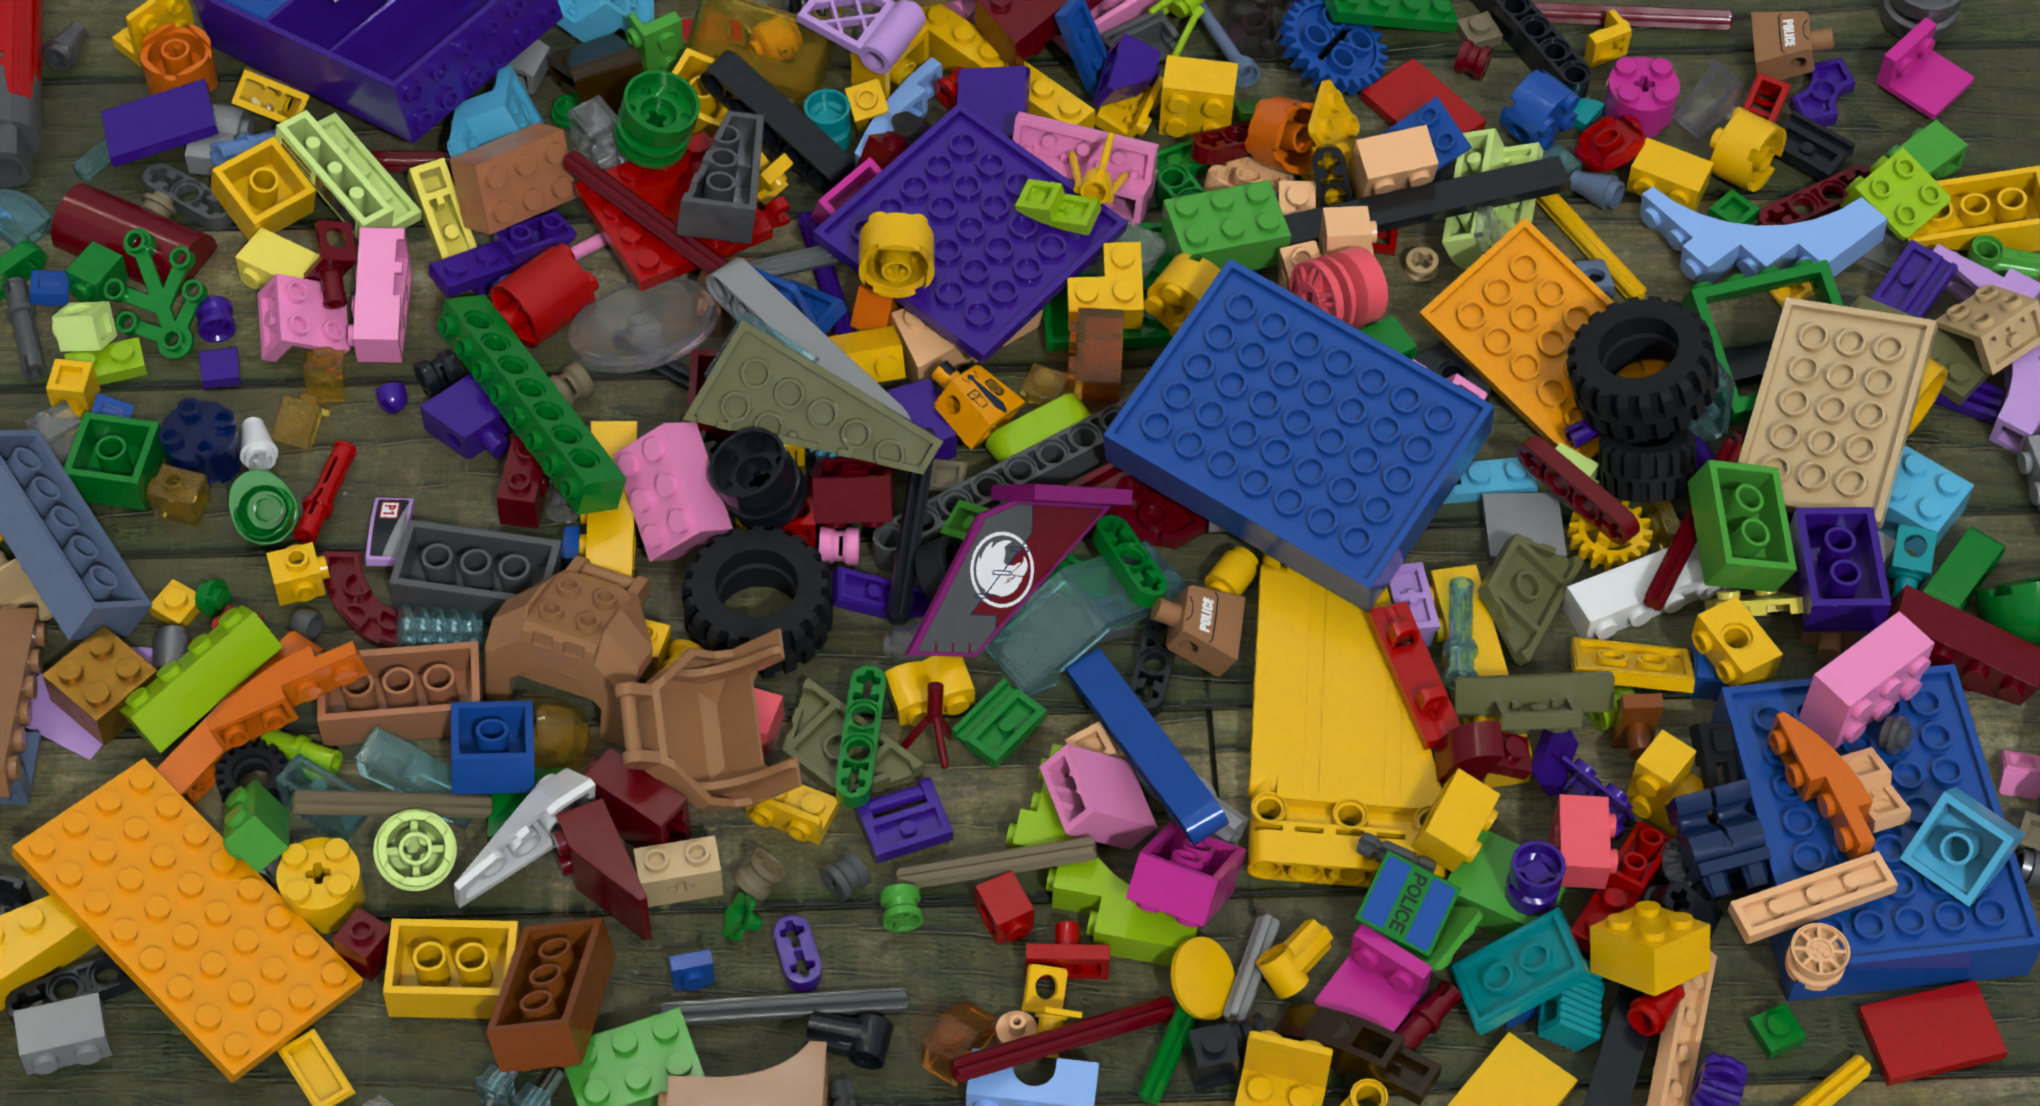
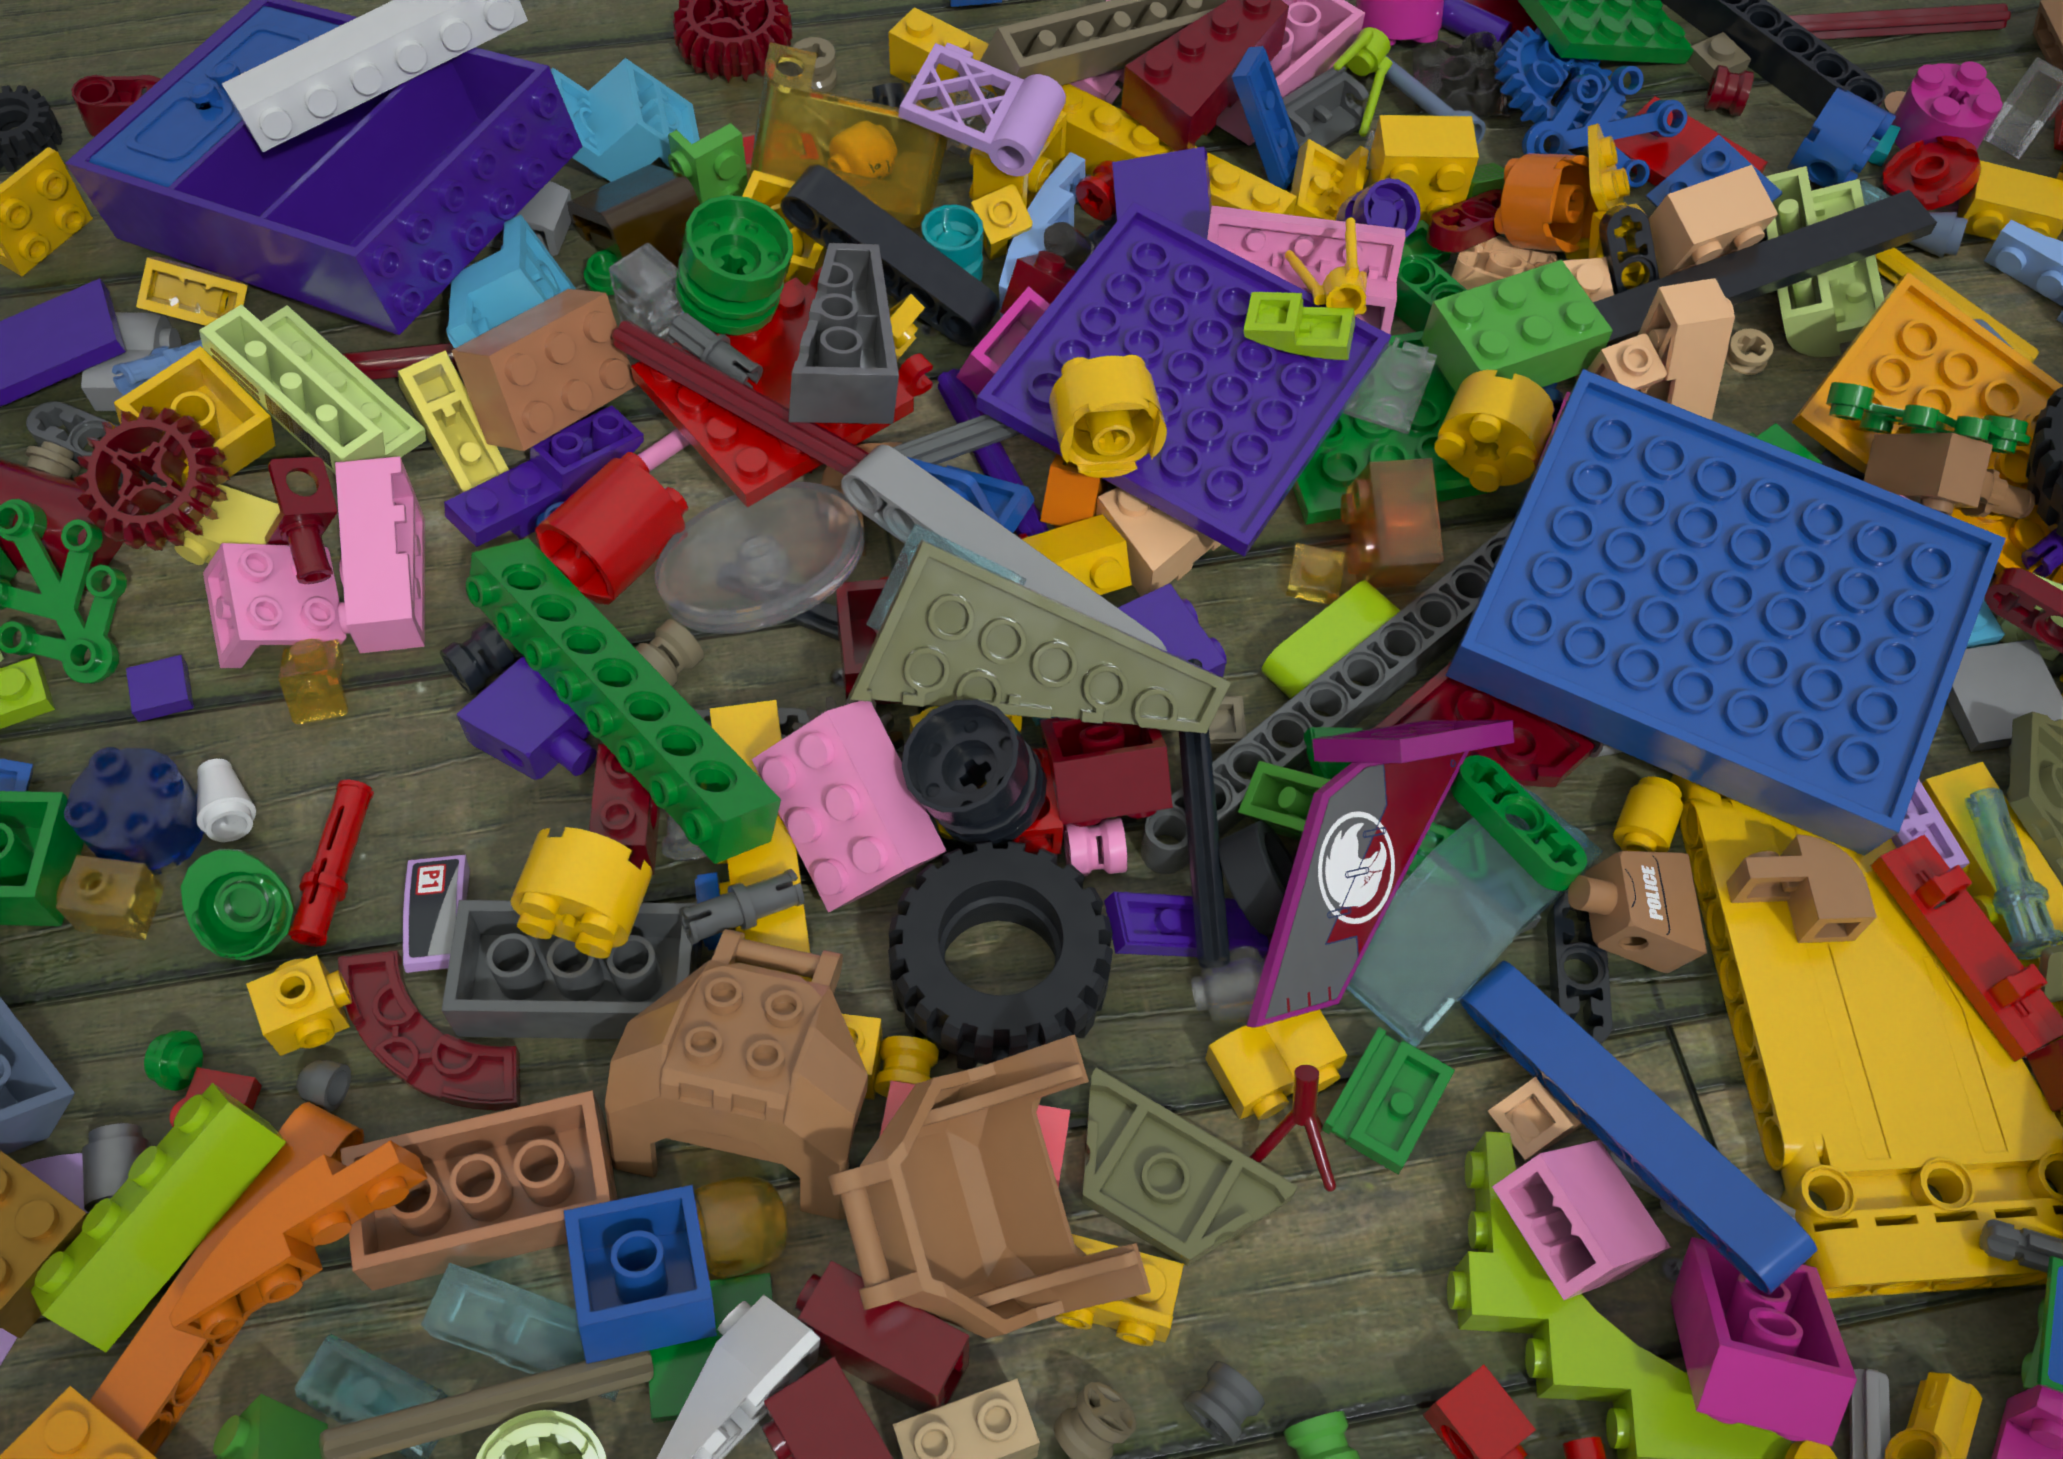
camera: 10 degrees left, 5 degrees up
orange brick [140,23,219,95] -> none
yellow plate [149,579,200,628] -> none
dark purple wheel [196,296,236,343] -> none
black tyre [215,740,293,804] -> none
lime pin [260,730,343,776] -> none
clear yellow bracket [271,392,331,451] -> none
dark purple hinge [375,382,408,414] -> none
clear light blue piece [396,605,483,648] -> none
green beam [835,665,887,808] -> none
dark purple plate [853,777,953,864] -> none
dark tan axle [896,836,1097,888] -> none
light orange torso [931,360,1025,450] -> none
yellow brick [1067,242,1144,331] -> none
dark purple slope [1092,33,1161,107] -> none
coral wheel [1289,246,1388,328] -> none
clear plate [1474,206,1507,254] -> none
yellow bracket [1584,9,1632,68] -> none
none -> dark red gear [73,406,231,551]
none -> yellow brick [510,827,652,959]
none -> dark grey axle [668,313,763,389]
none -> dark grey pin [679,869,804,945]
none -> dark purple wheel [1336,178,1420,238]
none -> blue plant [1522,66,1687,188]
none -> medium nougat brick [1726,835,1877,943]
none -> green plant [1826,382,2031,454]
none -> medium nougat brick [1864,433,2035,519]

